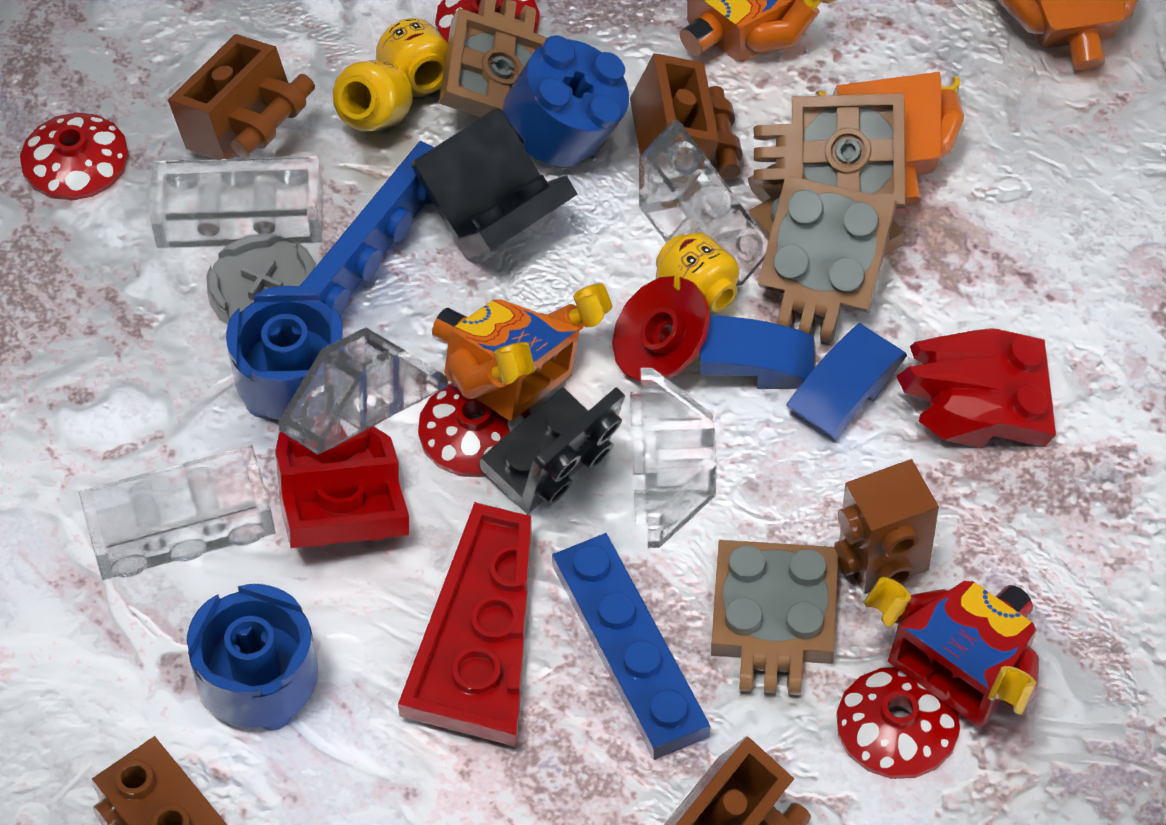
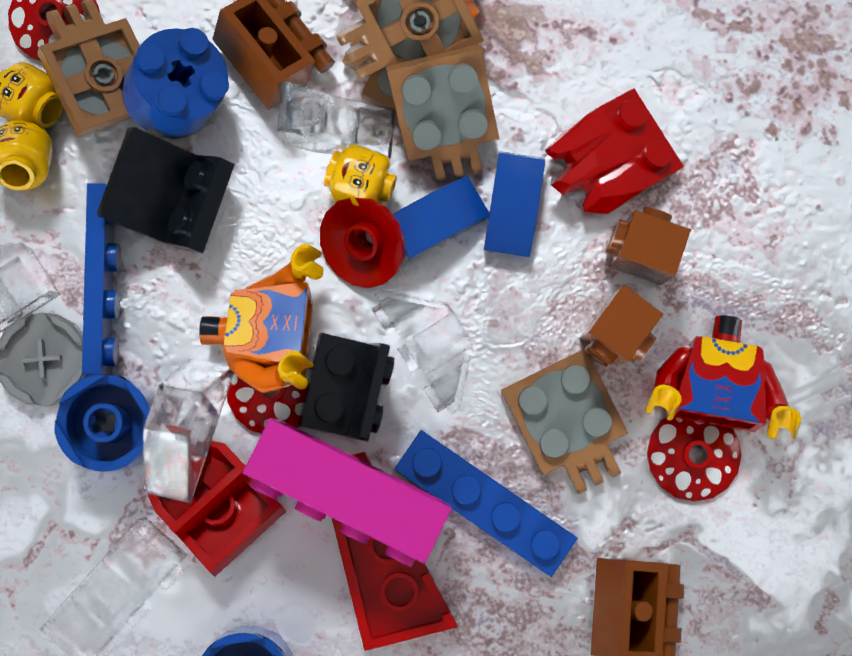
camera: 30 degrees left, 30 degrees up
none -> dark pink piece [242,418,452,567]
none -> dark orange brick [605,207,691,285]

